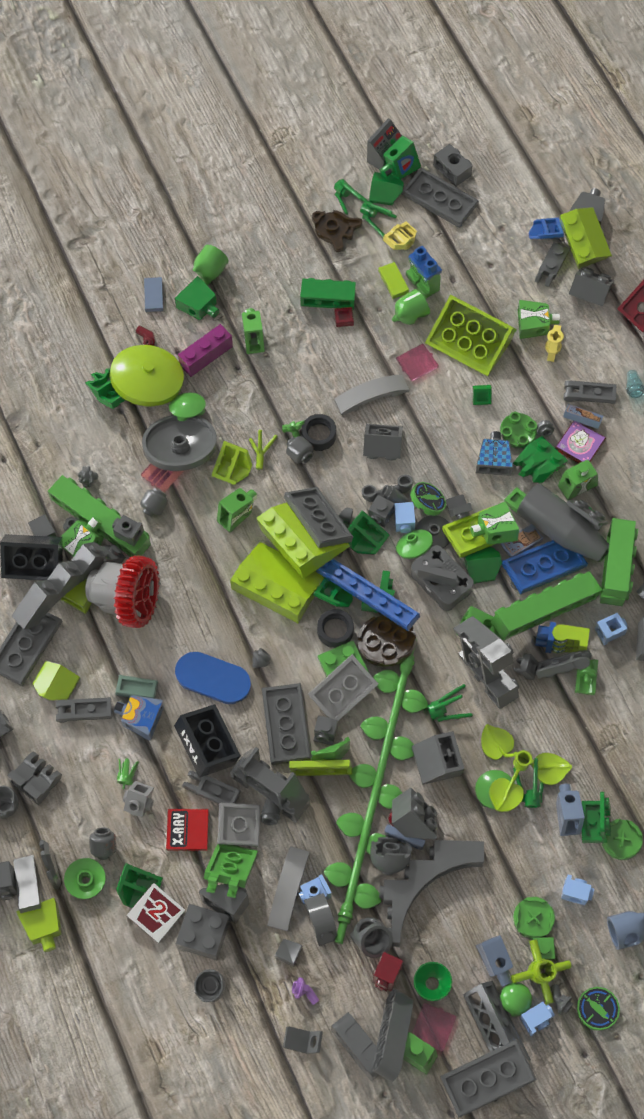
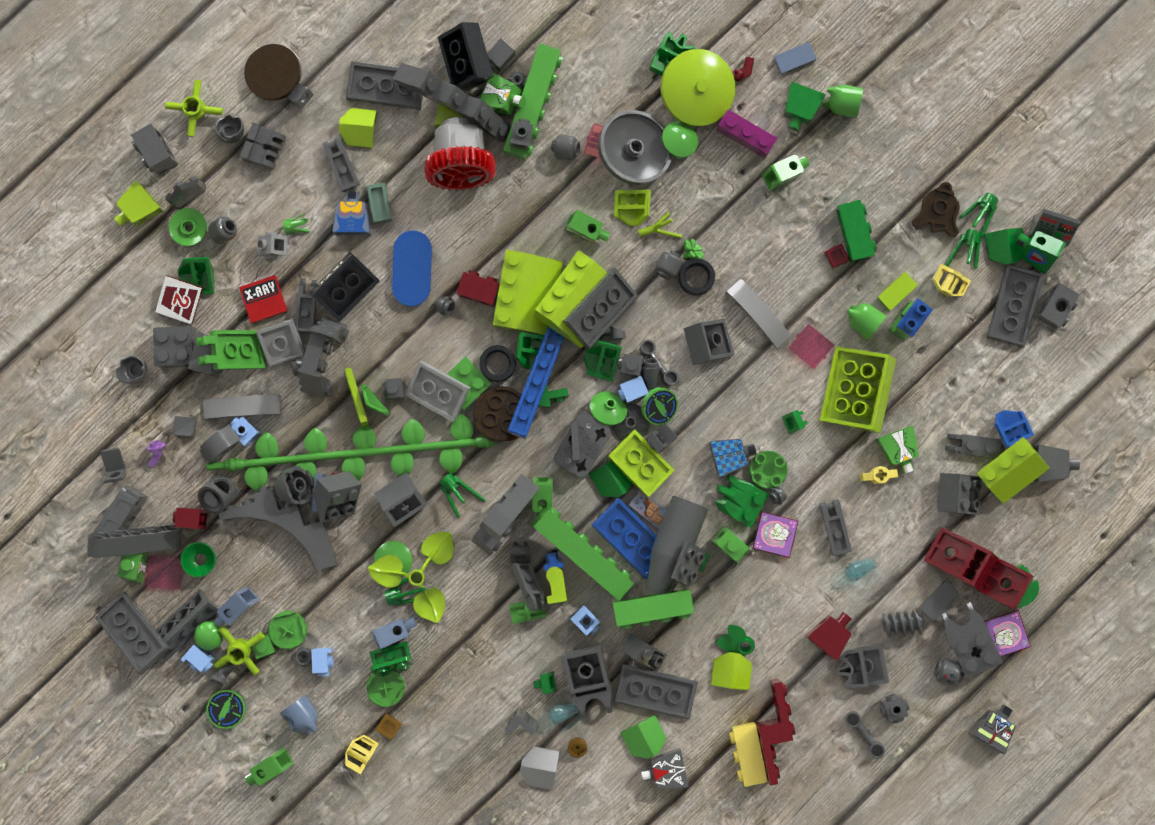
camera: 70 degrees right, 20 degrees up
tile [13,855,41,913] -> none
dark grey plant [78,466,98,487] -> none
dark grey tile [262,683,311,765] -> none
bright green torso [470,501,519,545] -> none
bright green plate [504,487,526,513] -> none
sand blue tile [563,404,603,429] -> none
none -> dark grey plate [295,647,312,666]
none -> dark red brick [456,270,500,307]

